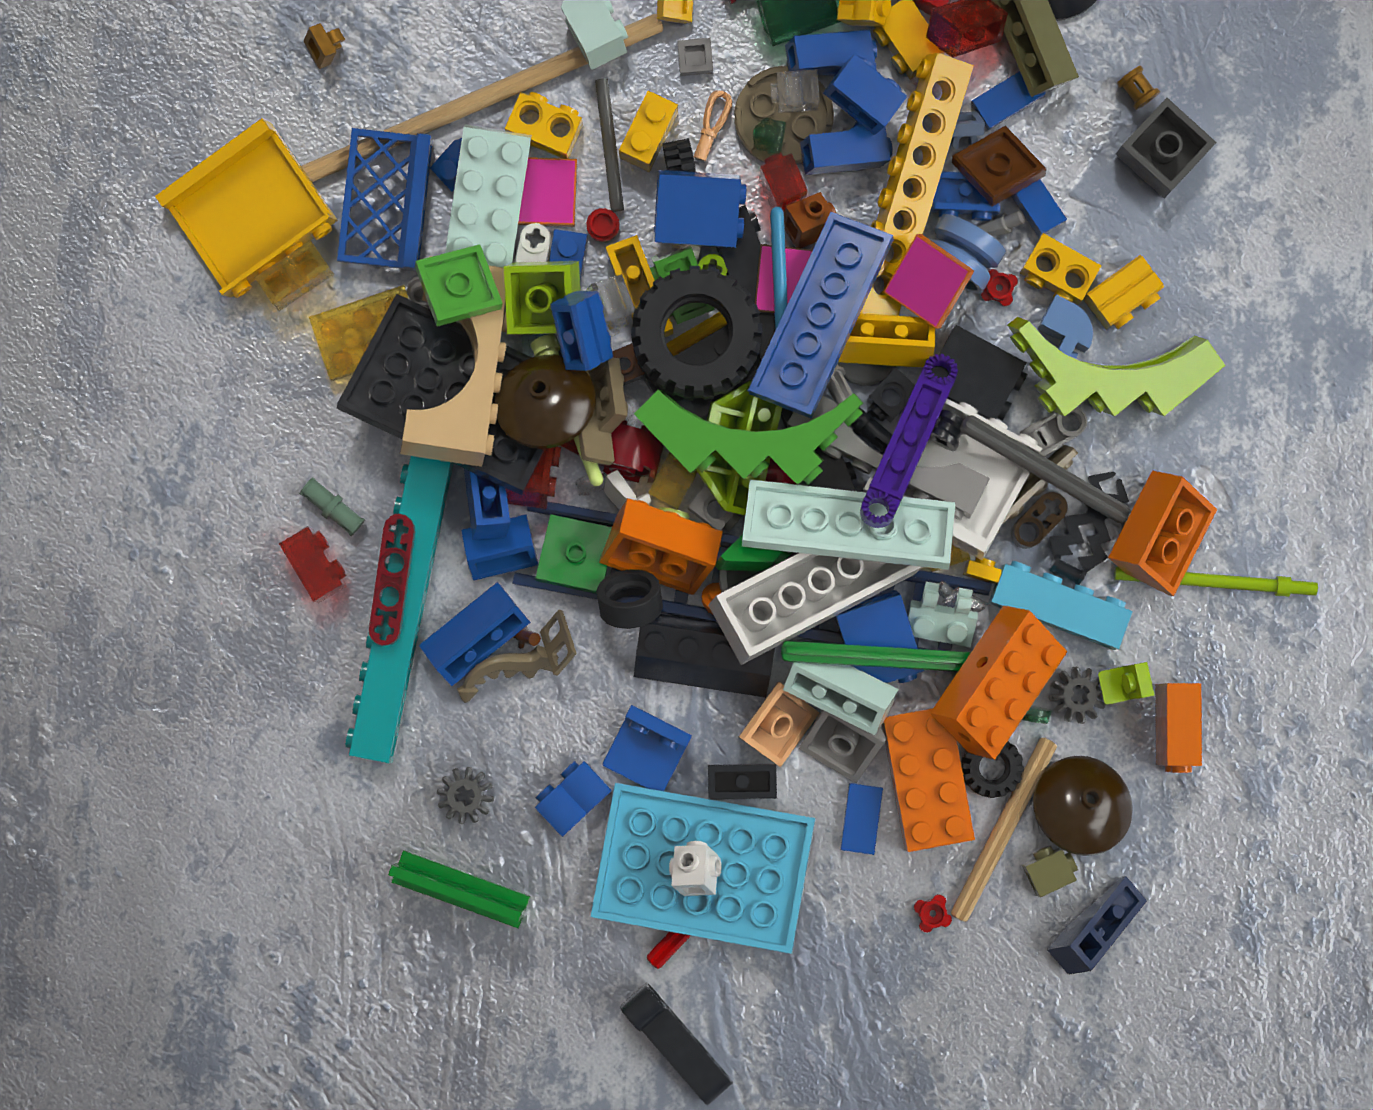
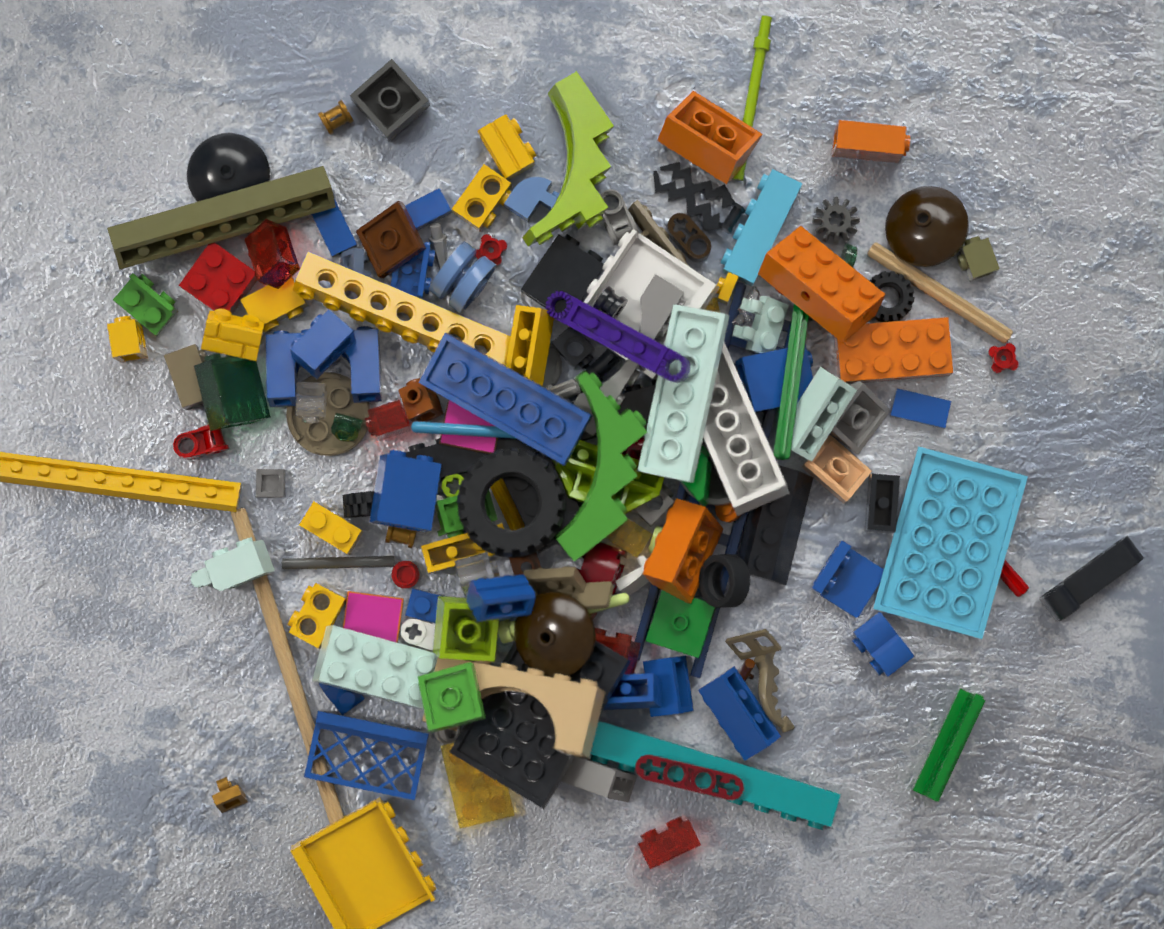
camera: 85 degrees left, 0 degrees up
clear yellow brick [254,240,334,311] -> none
sand green pin [299,477,365,536] -> none
dark grey gear [437,767,495,824] -> none
white brick [669,841,722,896] -> none
light nougat piece [693,90,732,162] -> none
dark pink tile [883,234,974,329] -> none
dark grey axle [960,415,1131,523] -> none
dark blue slope [1047,876,1147,975] -> none
lime slope [1098,662,1155,705] -> none
none -> pearl gold bush [385,526,417,548]
none -> light grey slope [561,756,637,803]

